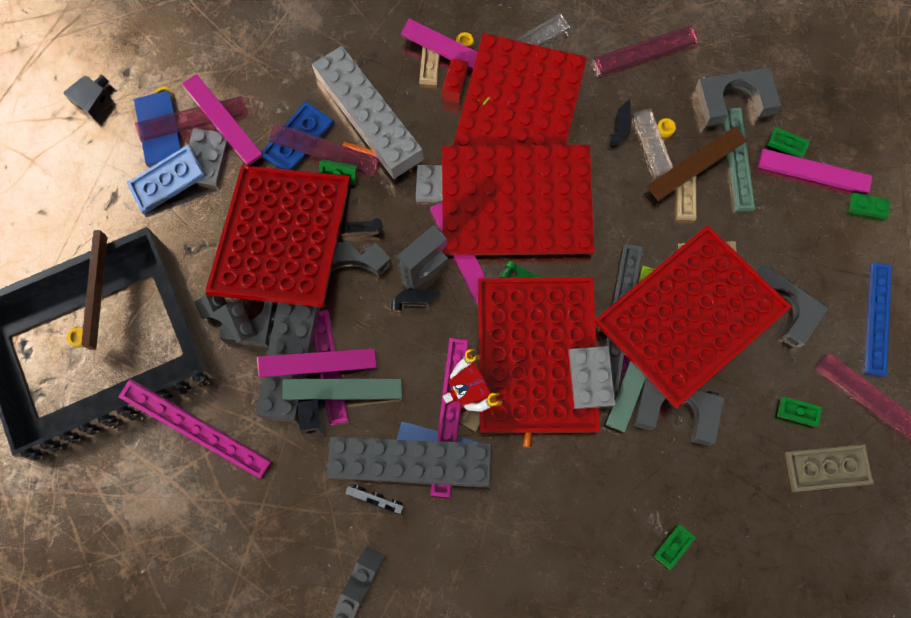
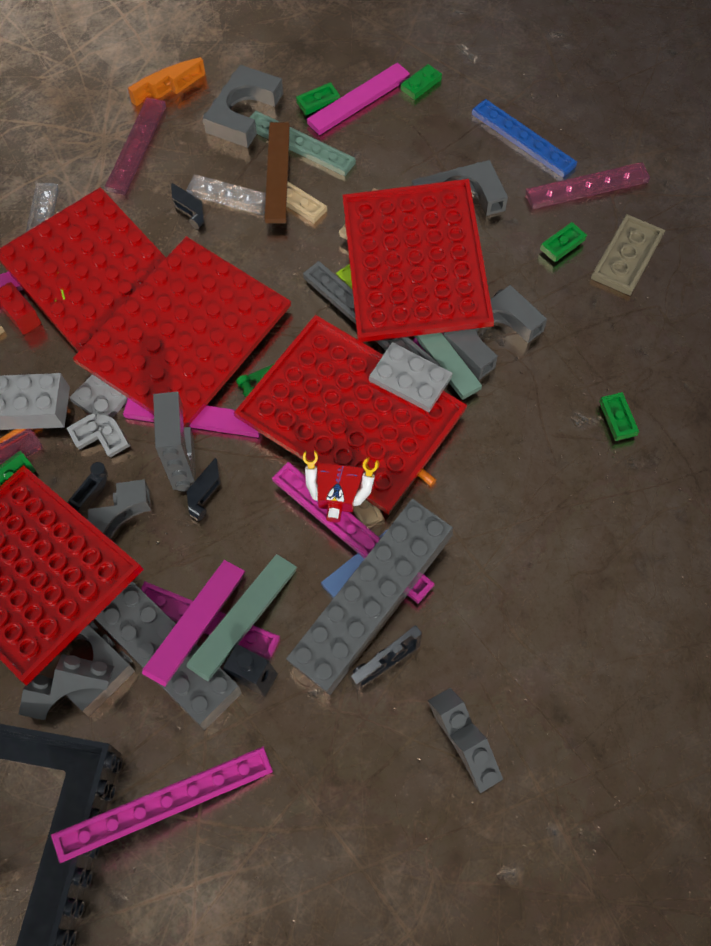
camera: 55 degrees left, 10 degrees down
yellow tile [657,118,676,138] -> none
none -> light grey plate [67,414,131,457]
none -> orange slope [128,57,205,107]

